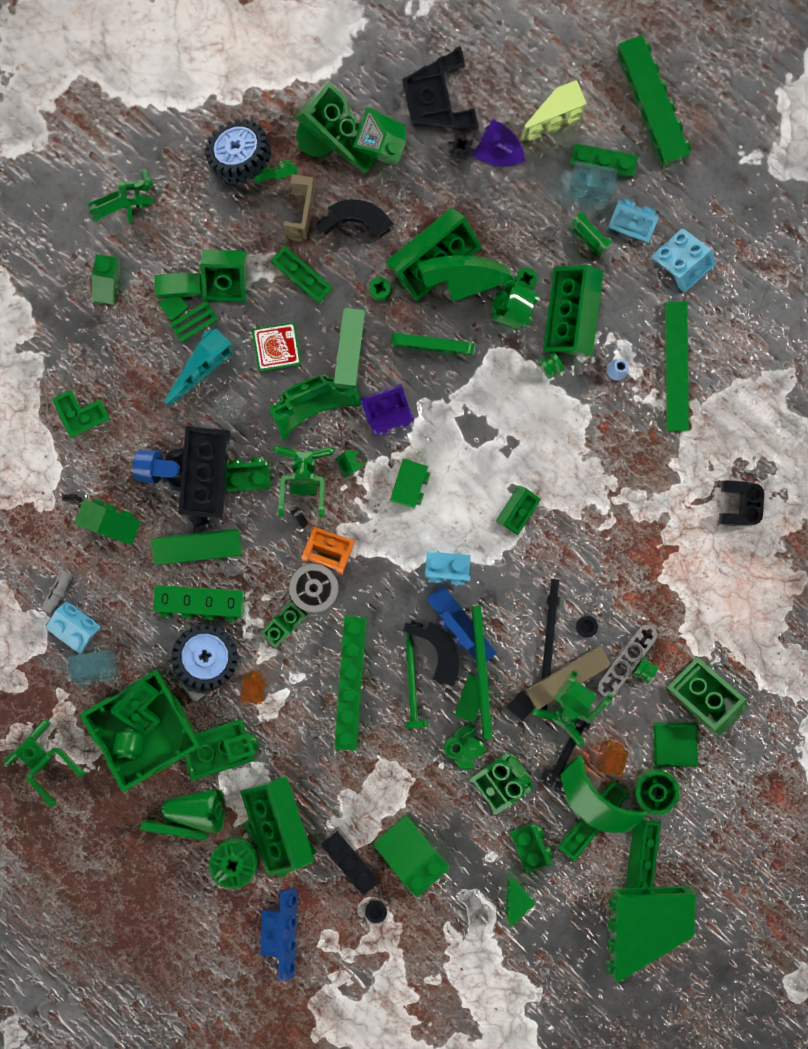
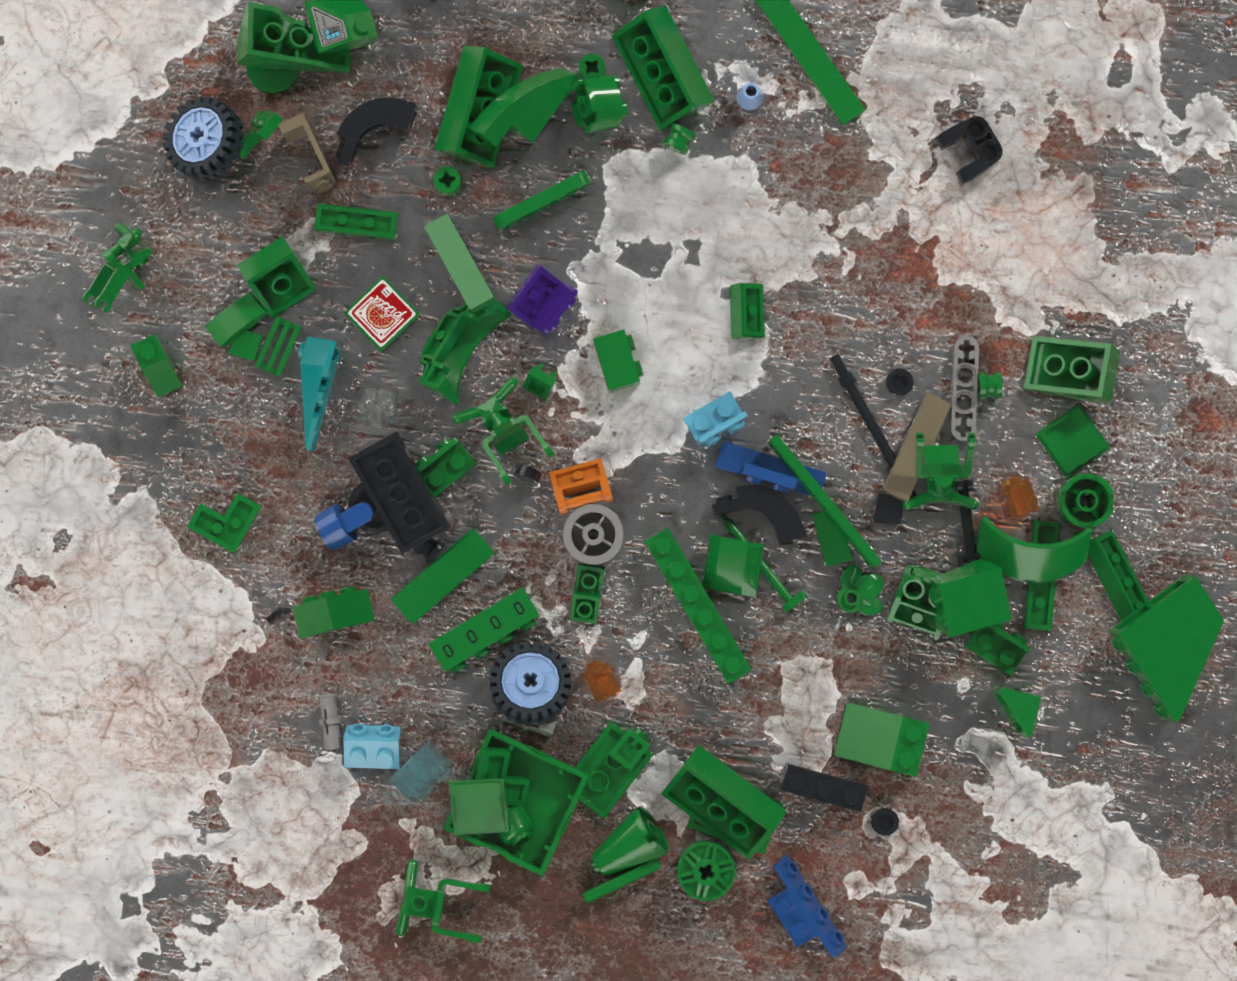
camera: 30 degrees left, 0 degrees up
none -> green piece [448,778,509,835]
none -> green slope [702,534,765,597]
none -> green slope [929,558,1012,637]

